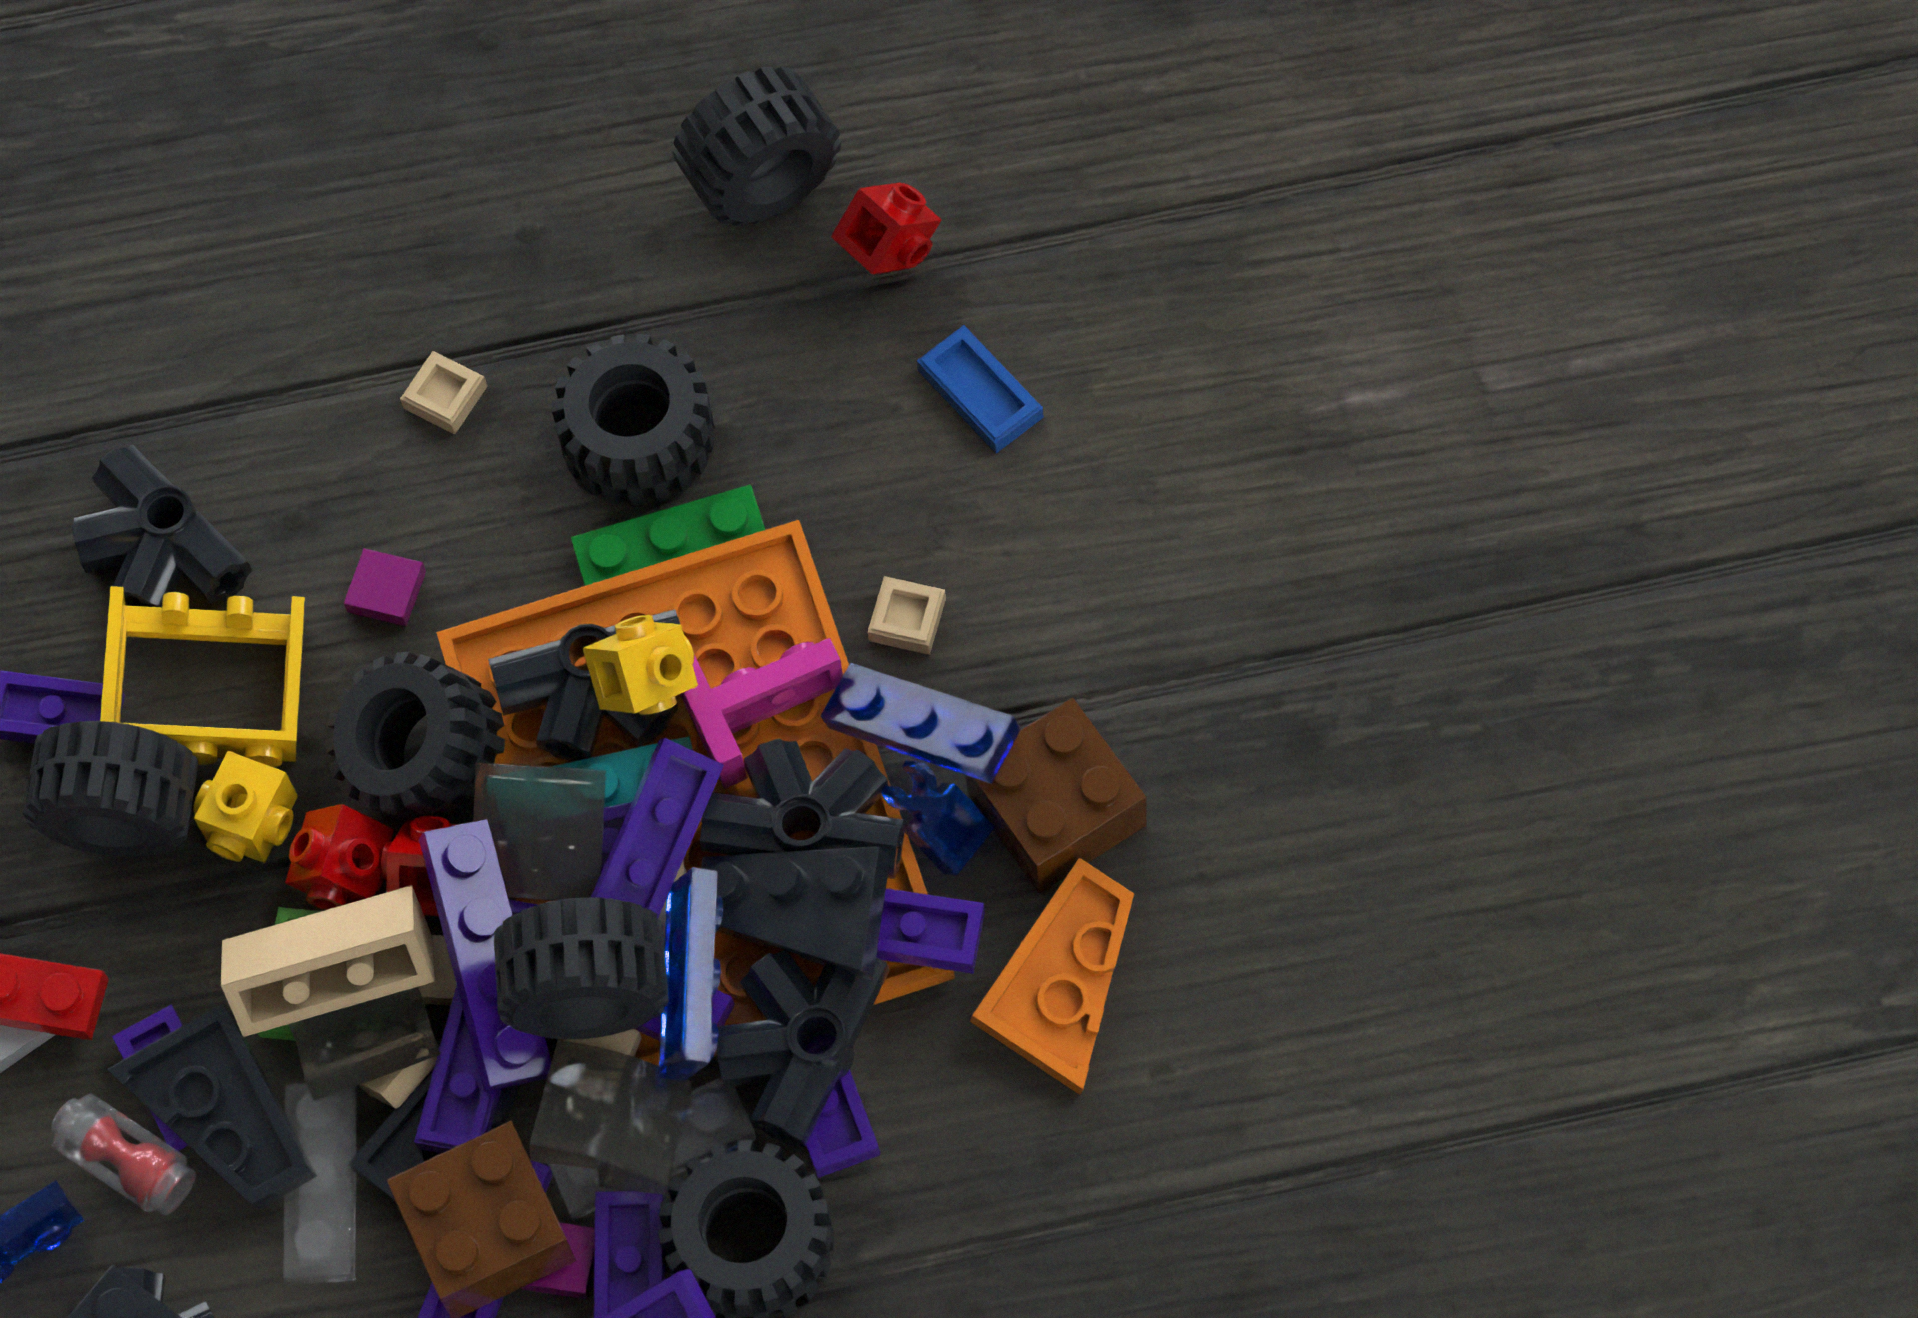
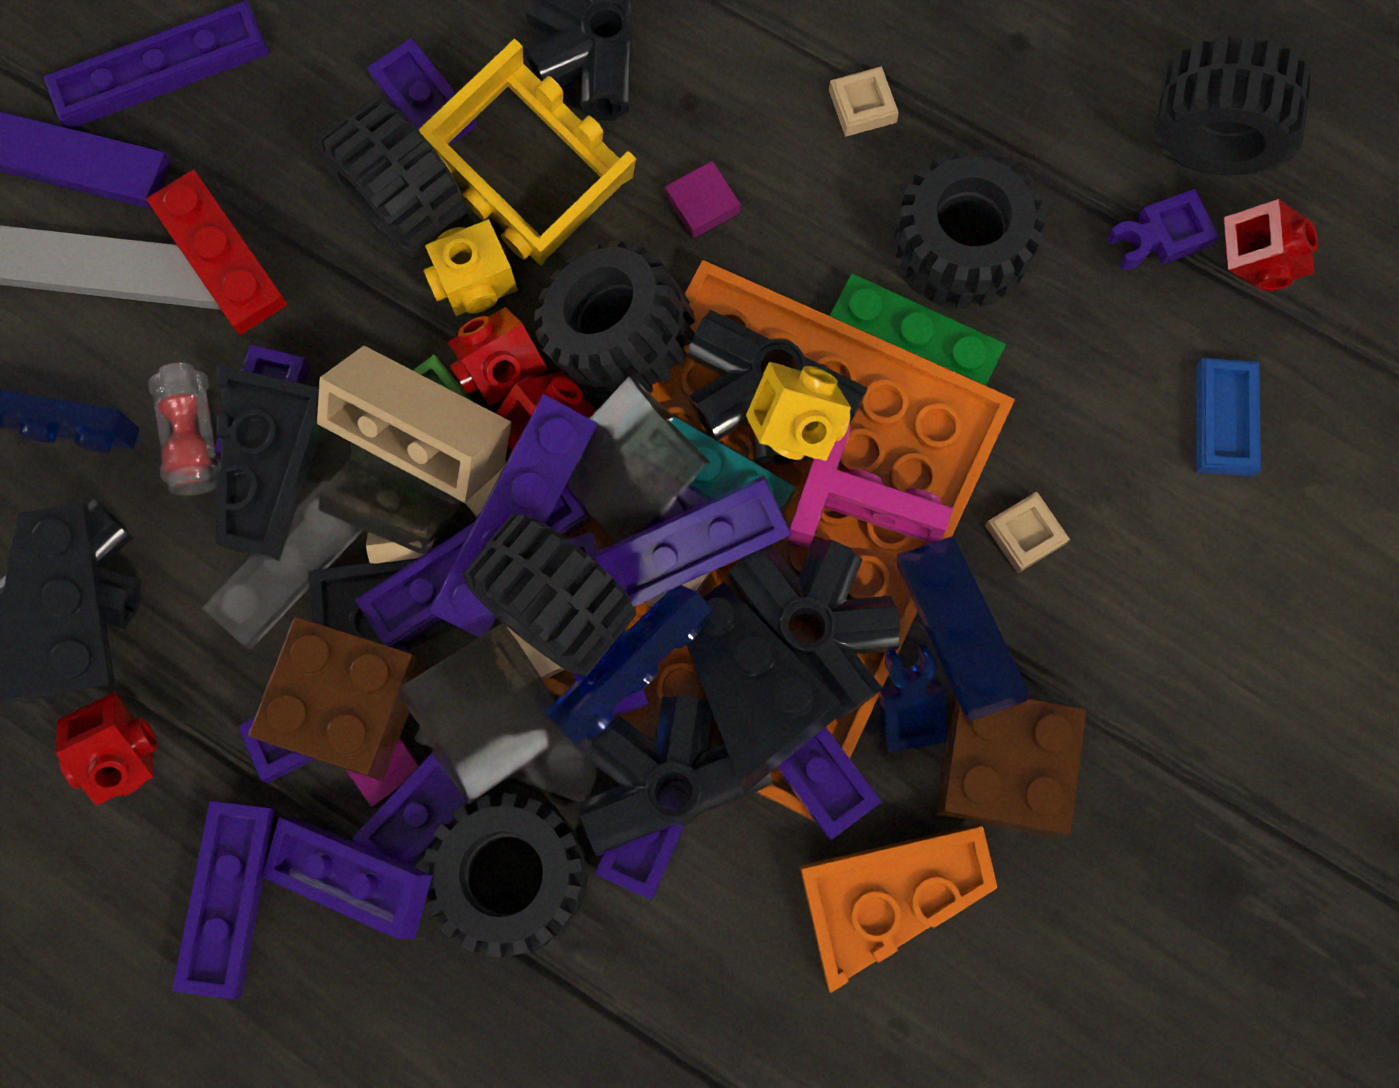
camera: 40 degrees right, 10 degrees up
none -> dark purple plate [1107,189,1219,270]

